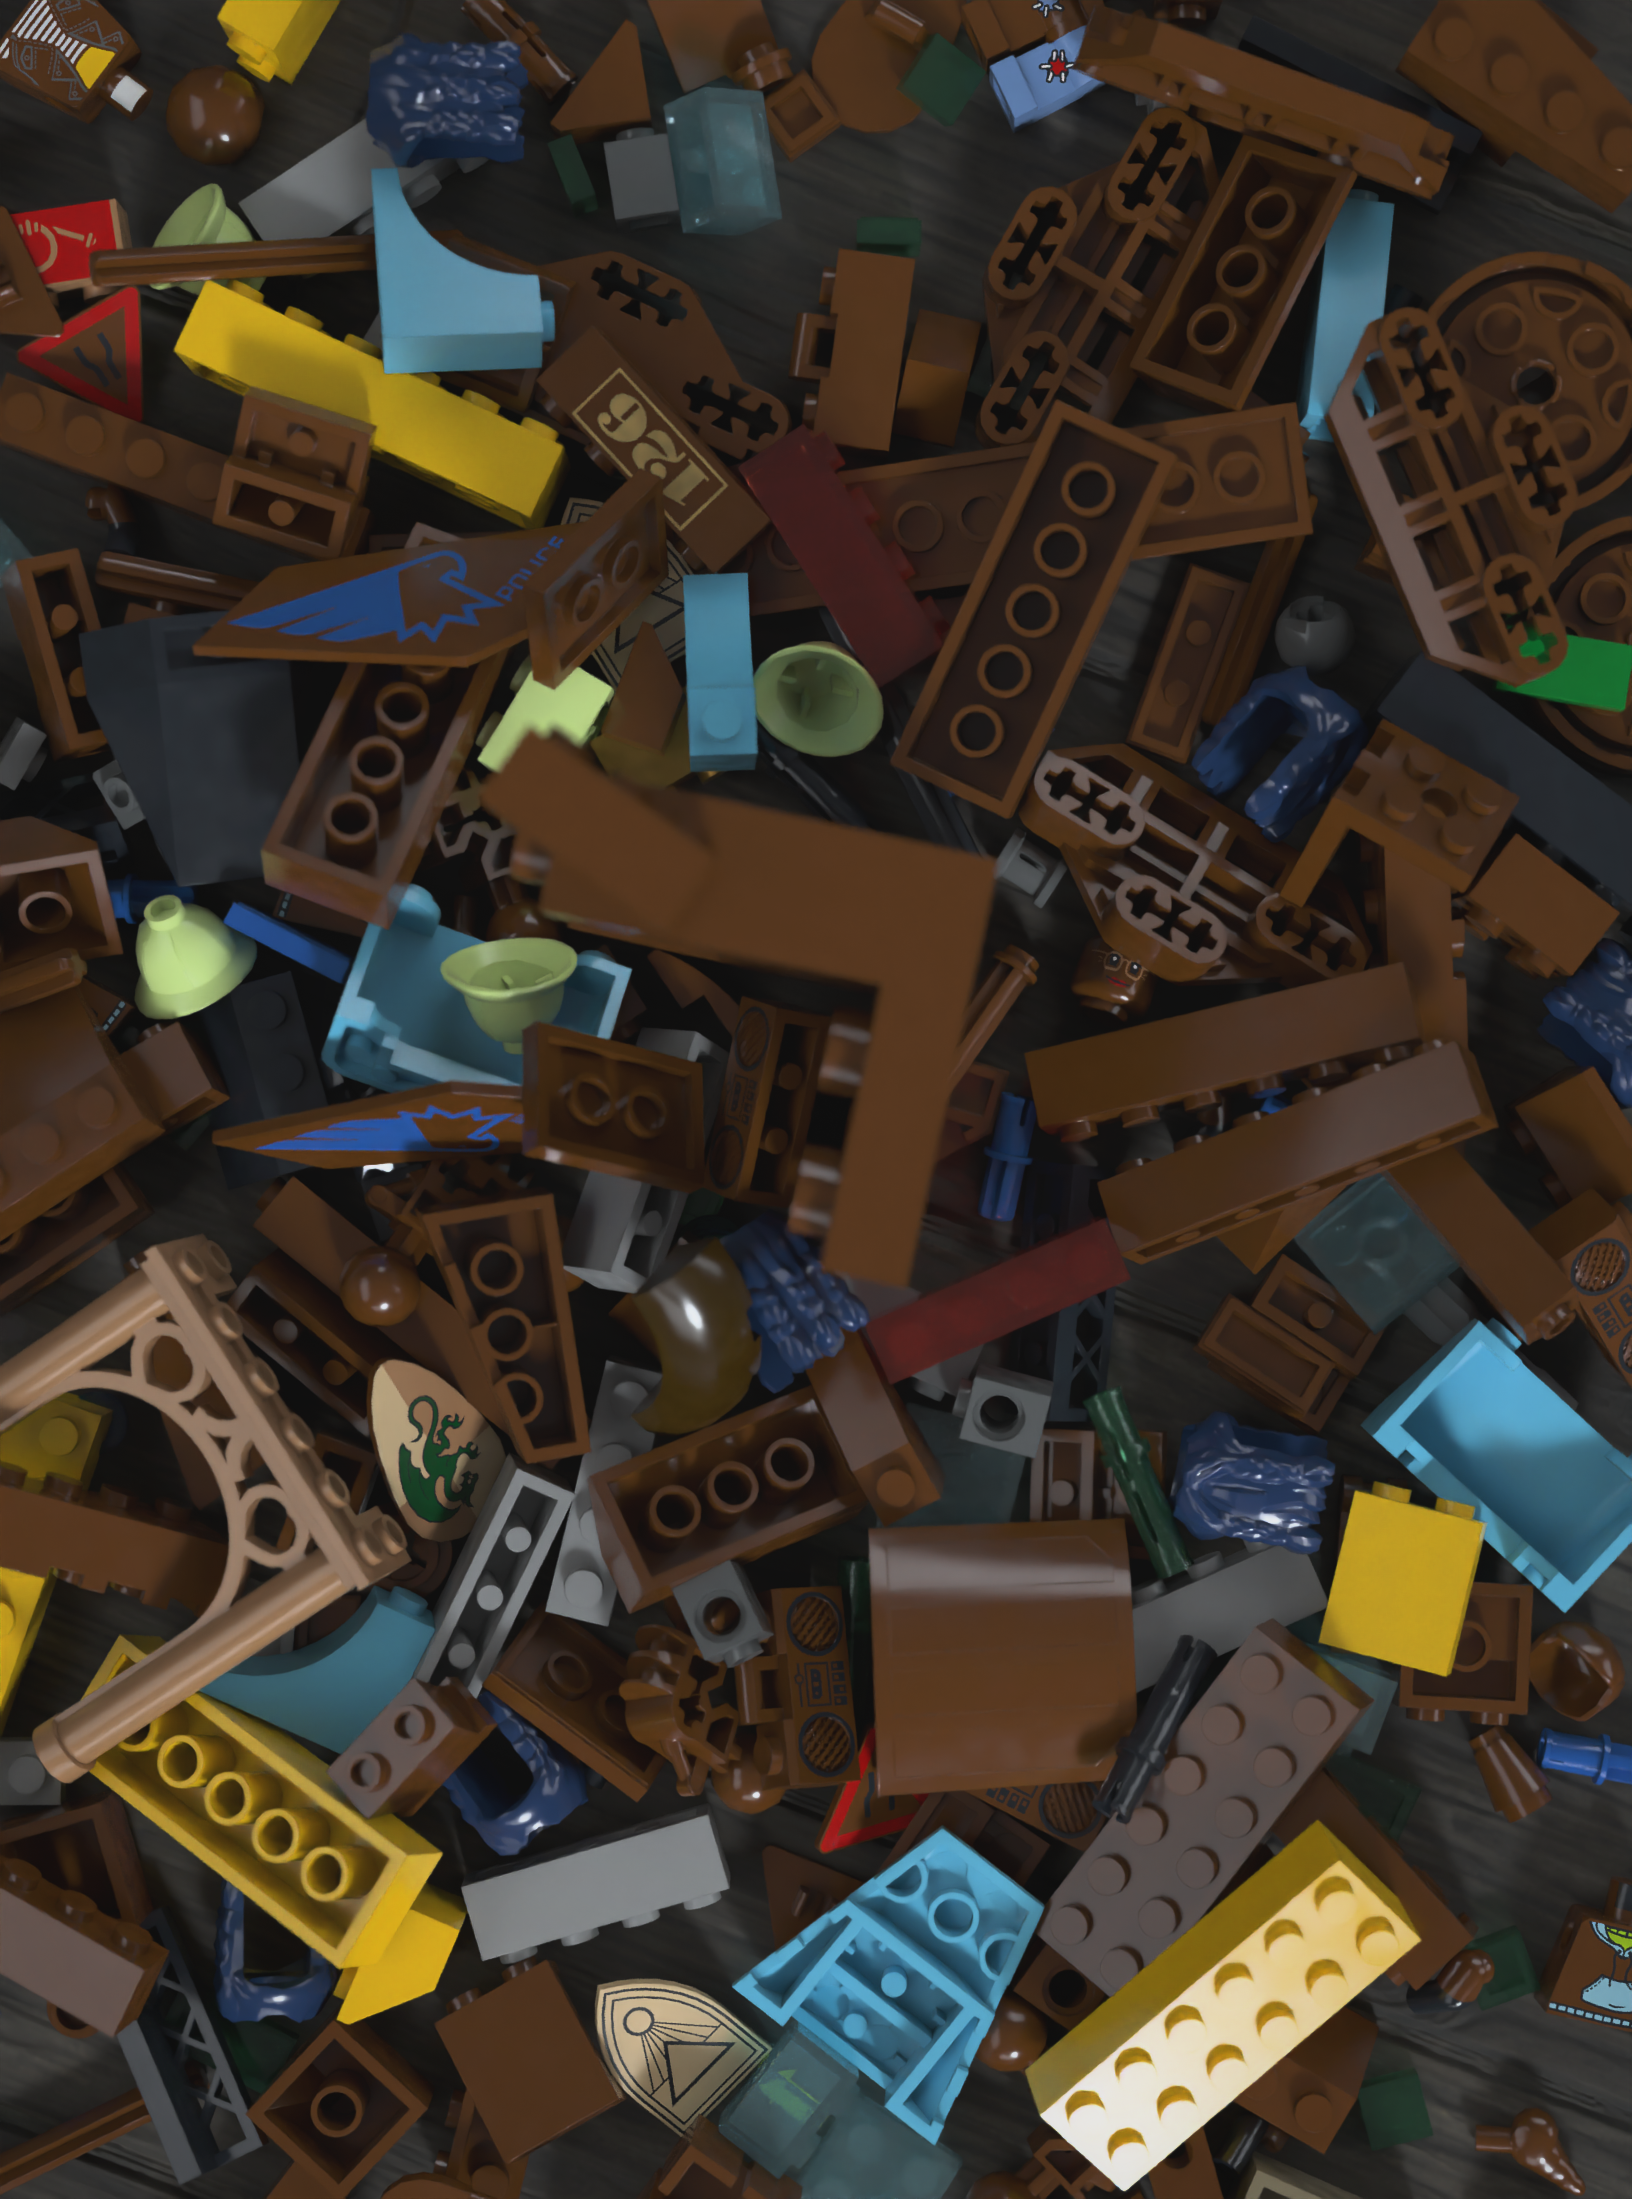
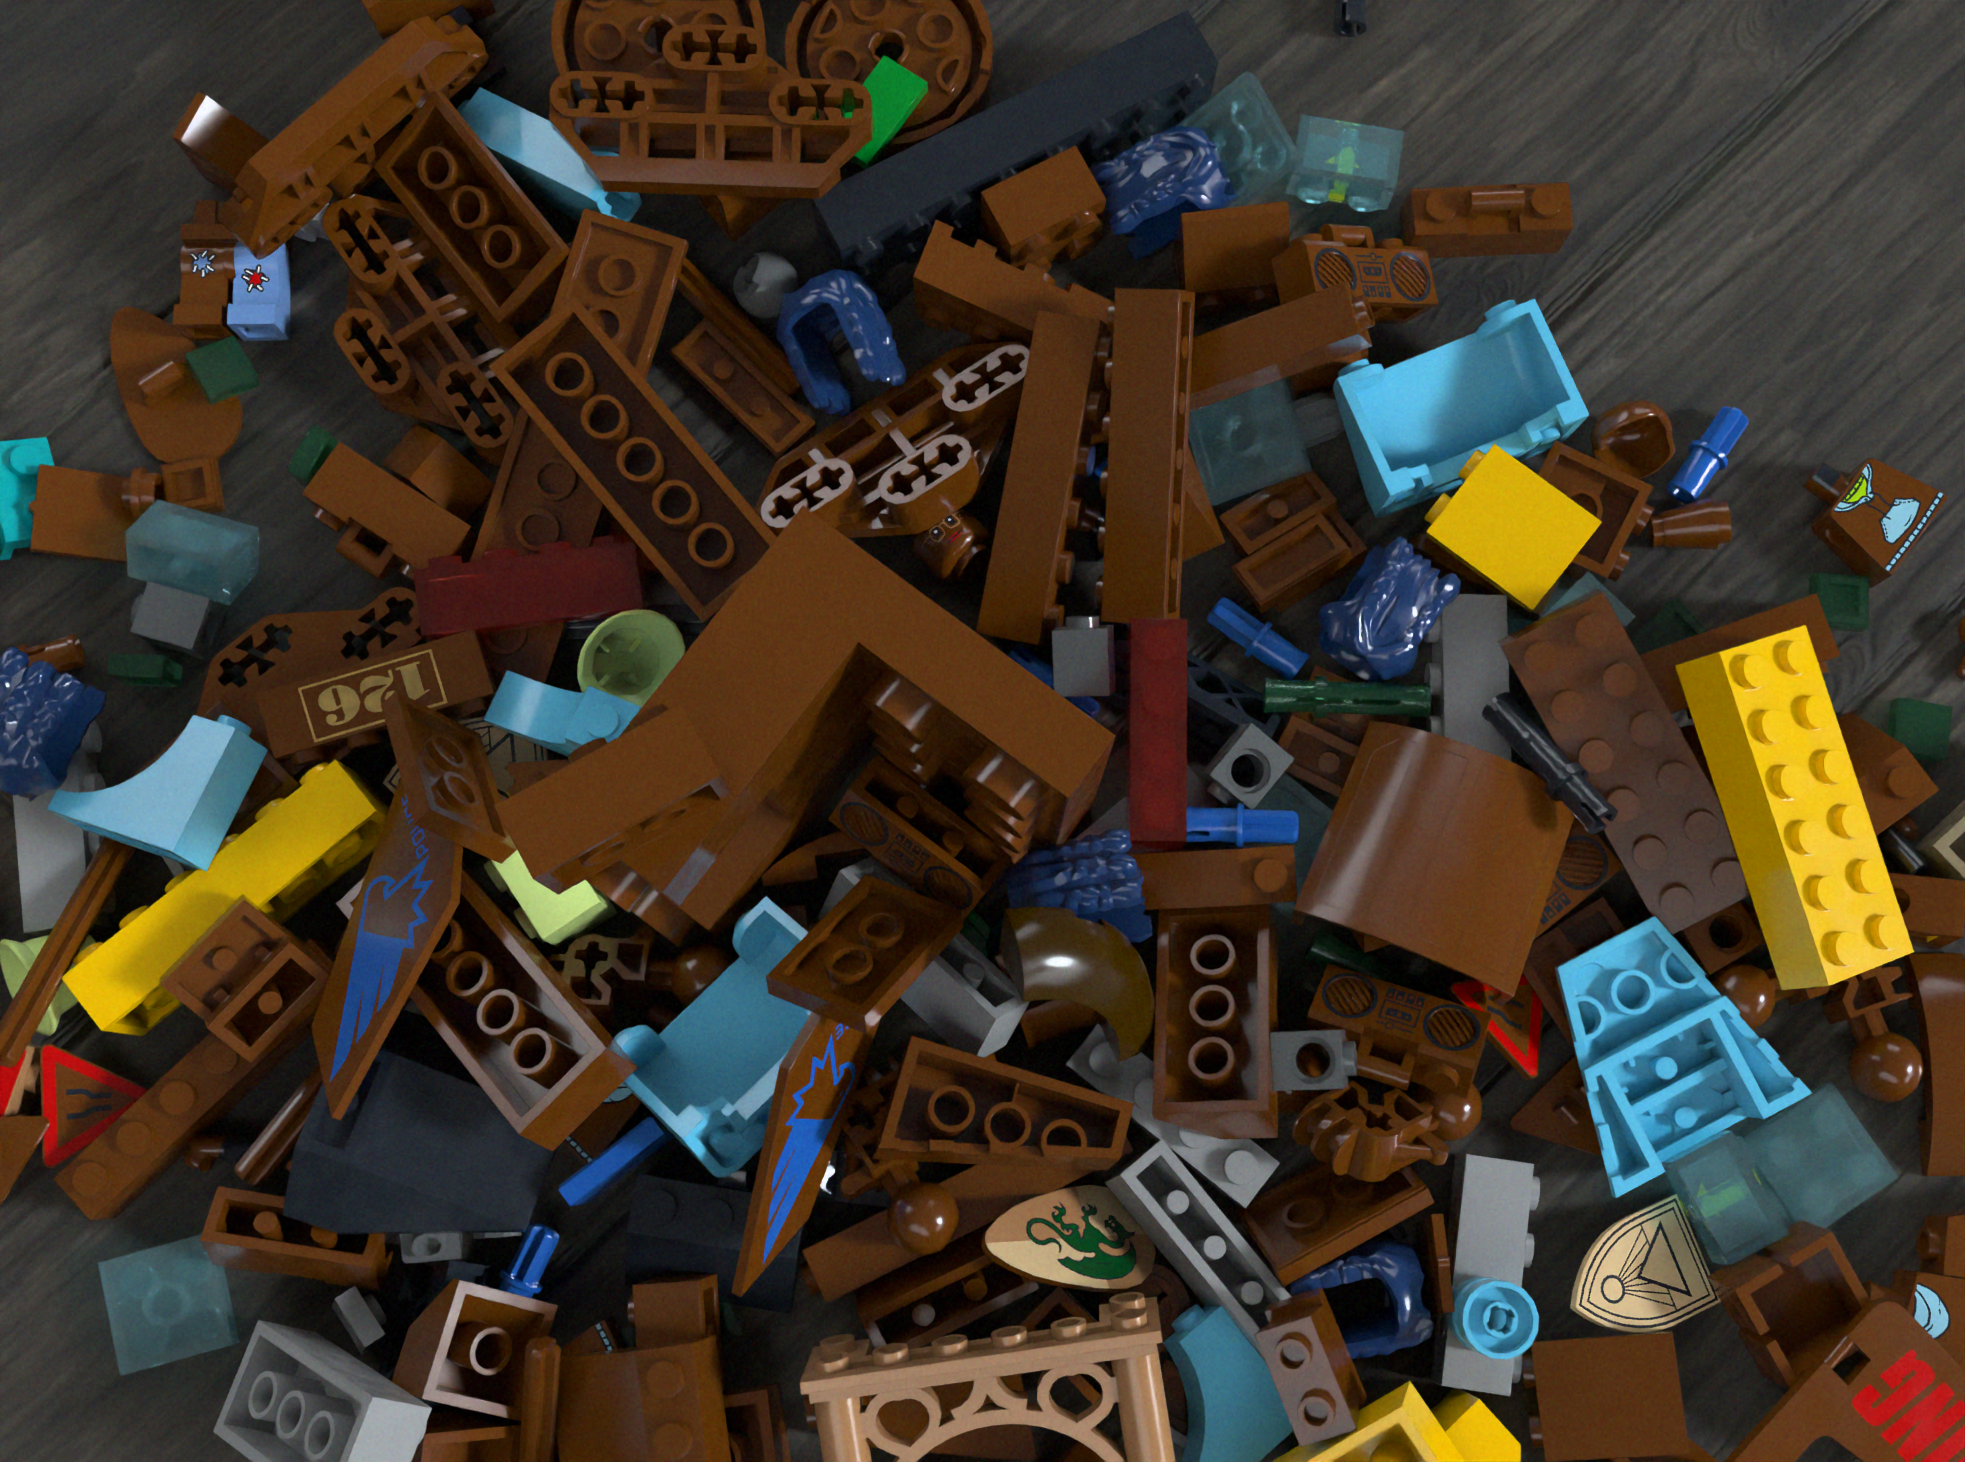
camera: 65 degrees left, 10 degrees down
yellowish green hat [135,895,258,1019] -> none
yellowish green hat [440,937,577,1054] -> none
reddish brown slope [550,19,653,146] -> none
reddish brown bracket [1279,719,1520,908] -> none
reddish brown arm [1406,1949,1495,2014] -> none
none -> dark grey brick [1052,616,1116,697]
none -> blue axle [1185,803,1299,848]
none -> blue axle [1207,597,1310,683]
none -> reddish brown piece [1416,1214,1455,1318]
none -> medium azure wheel [1446,1276,1539,1360]

